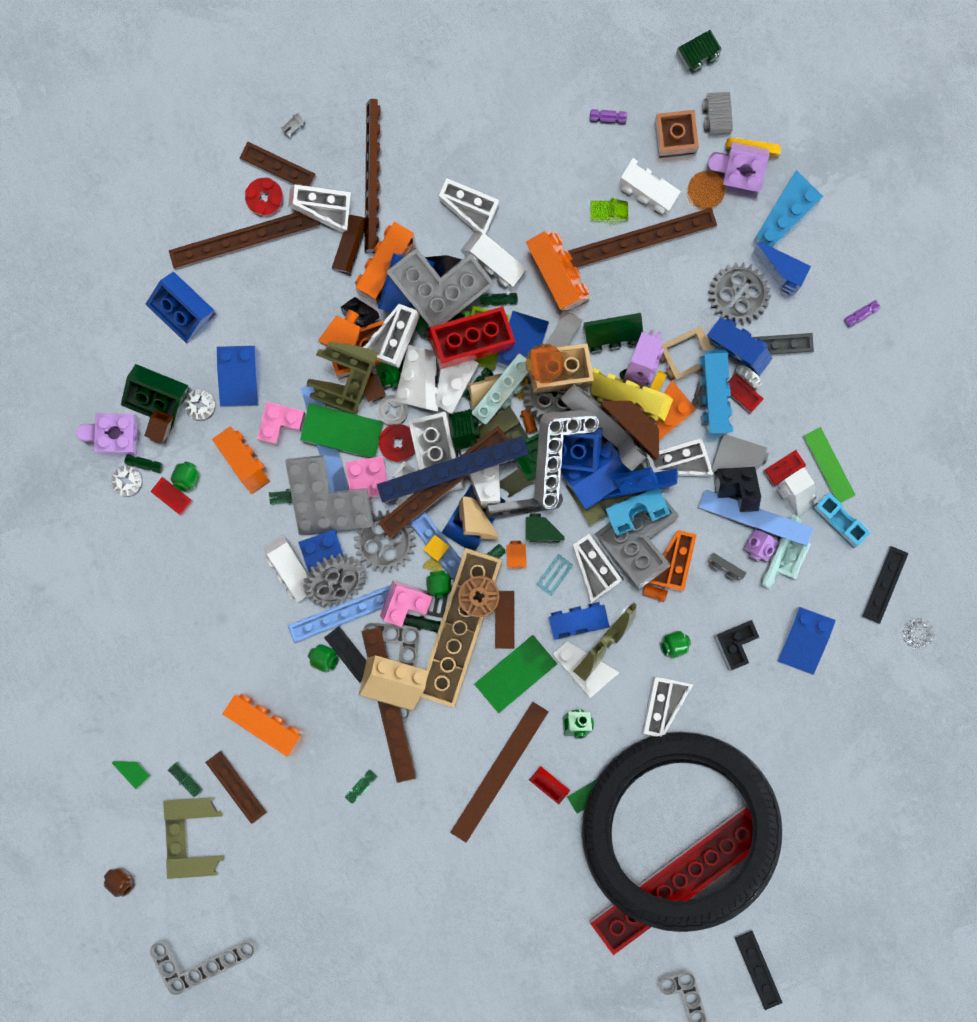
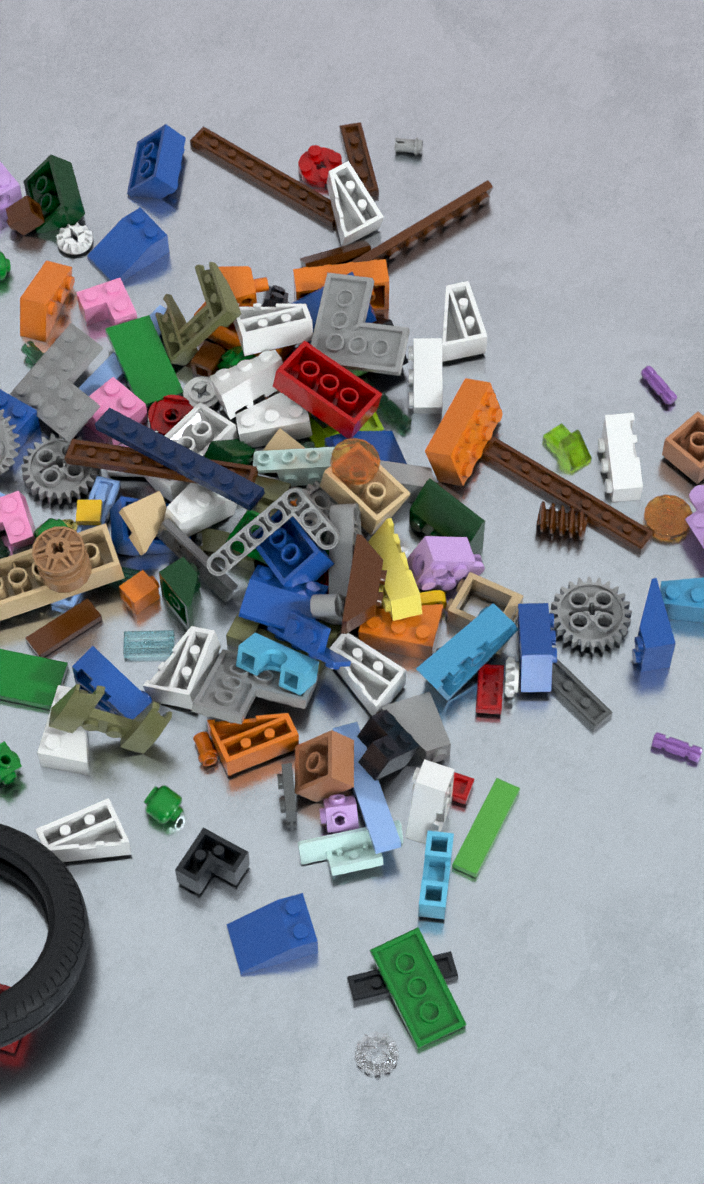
camera: 55 degrees right, 25 degrees down
none -> nougat brick [295,730,354,802]
none -> green tile [369,927,467,1050]
none -> reddish brown piece [536,501,589,540]

